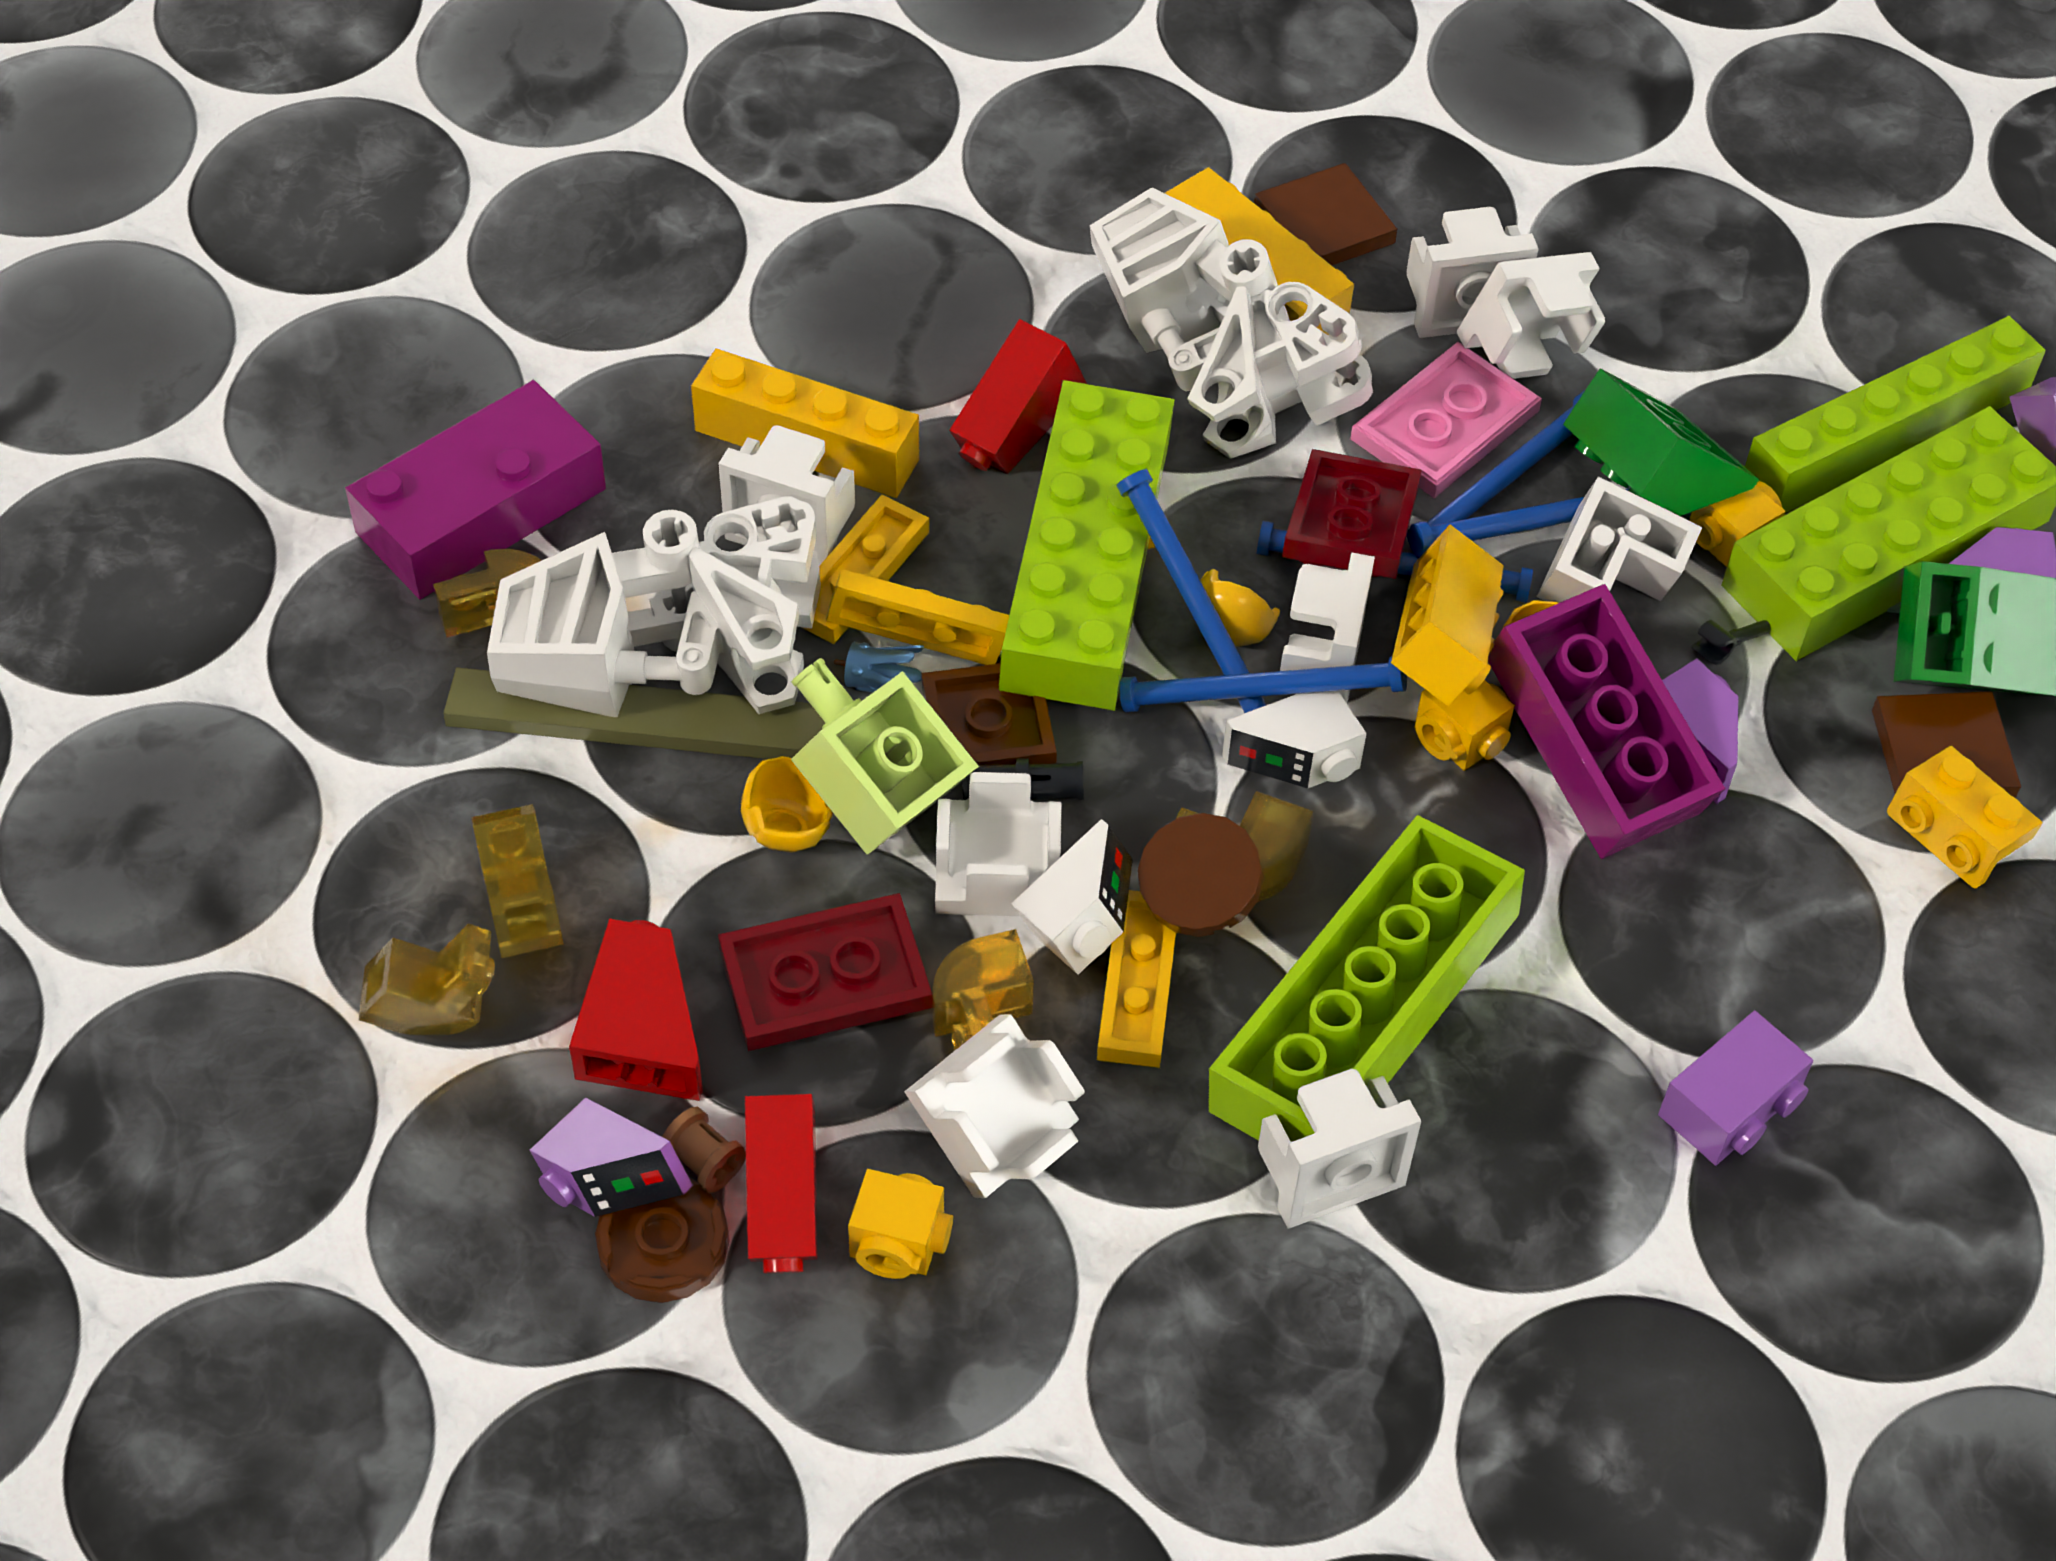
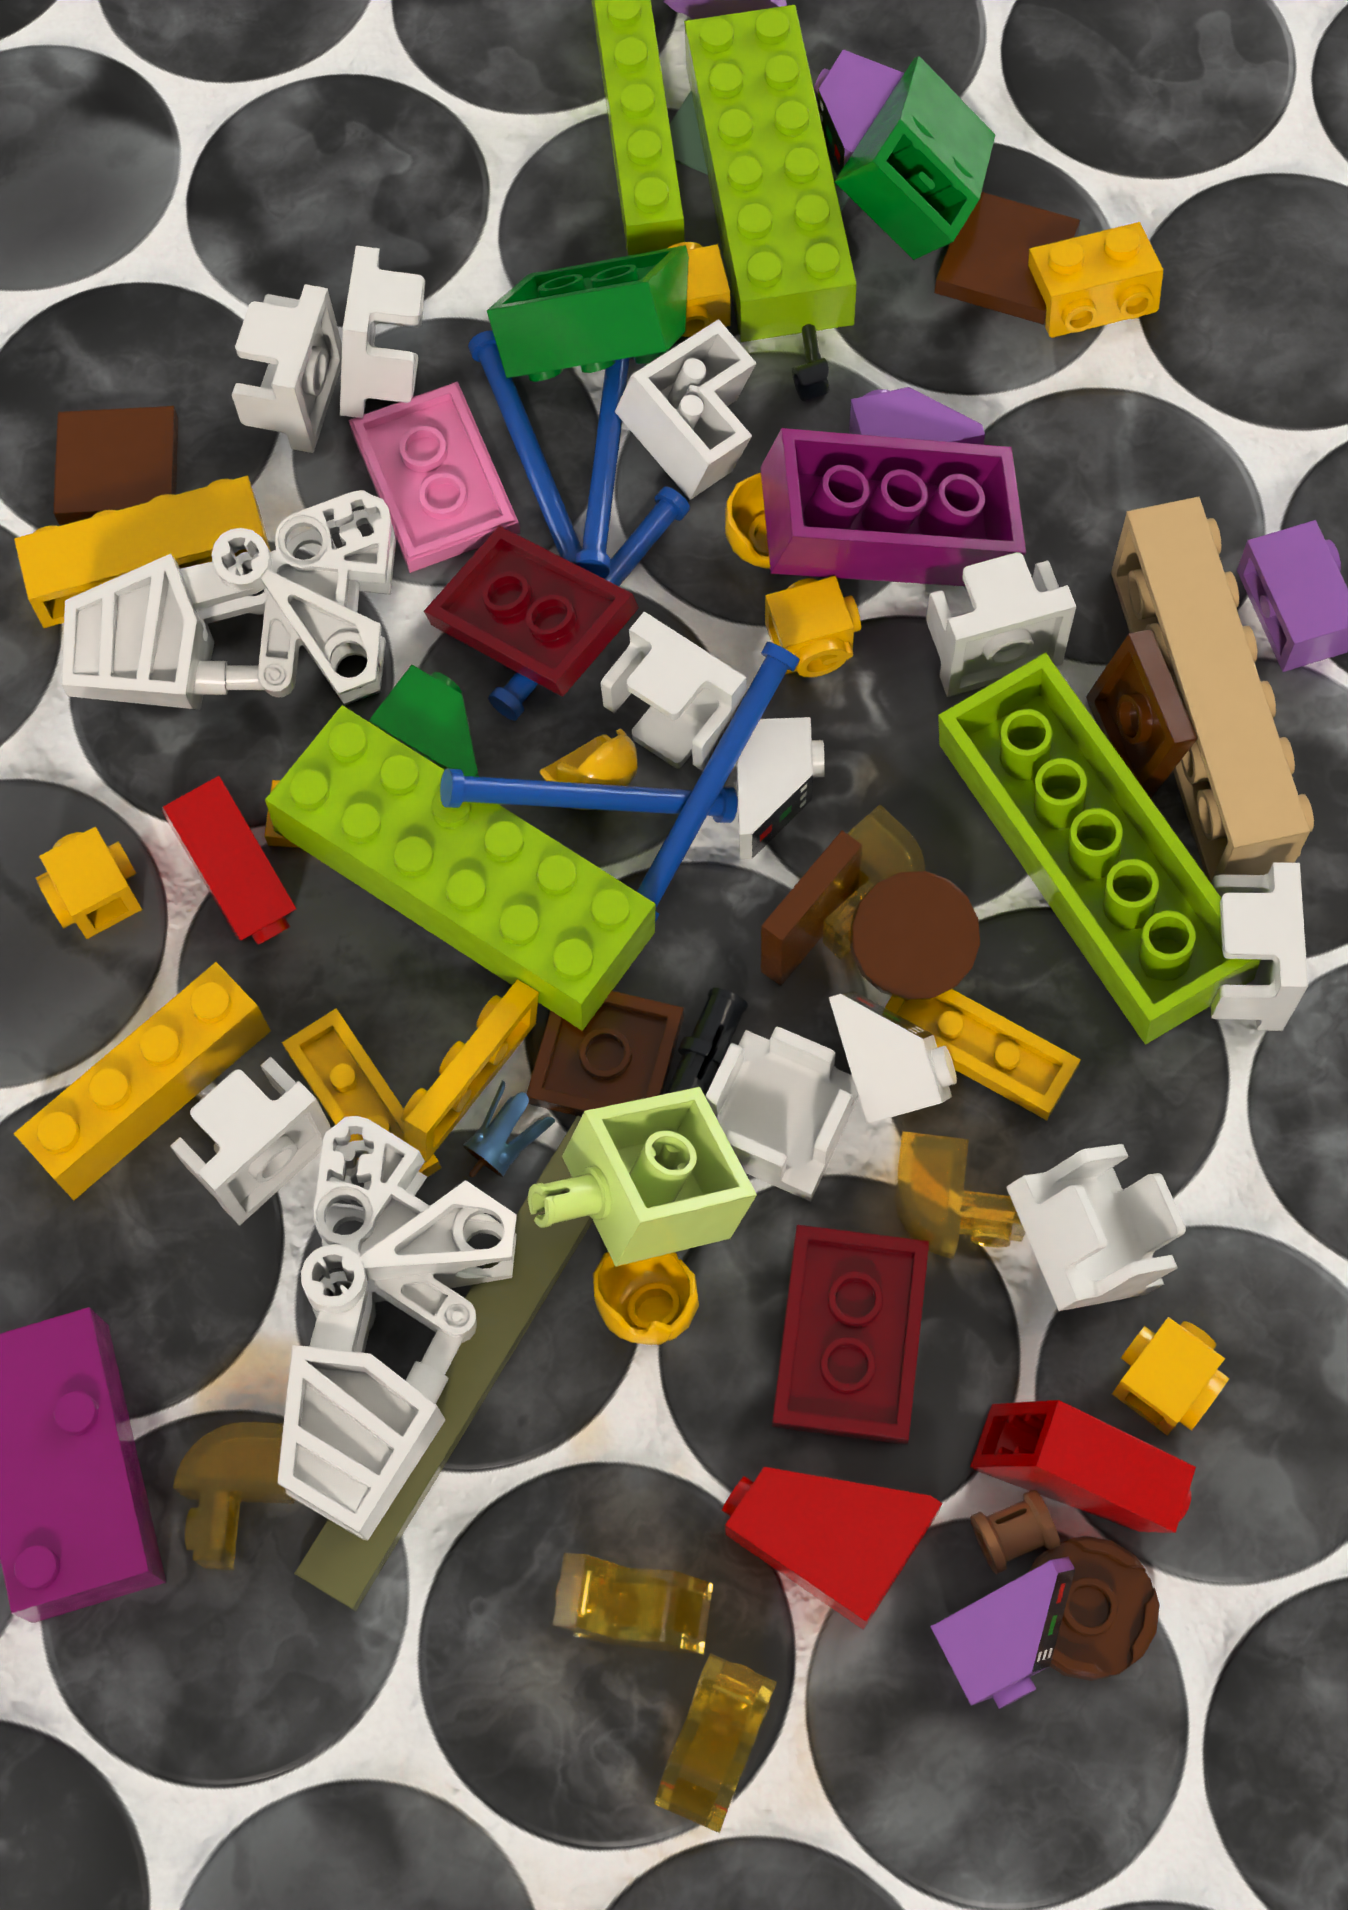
camera: 60 degrees left, 15 degrees up
yellow brick [1391,524,1504,706] -> none
none -> yellow brick [35,826,142,939]
none -> green slope [369,664,479,777]
none -> reddish brown tile [761,830,863,986]
none -> white panel [926,552,1076,697]
none -> reddish brown tile [1086,629,1198,799]
none -> tan brick [1111,497,1314,883]

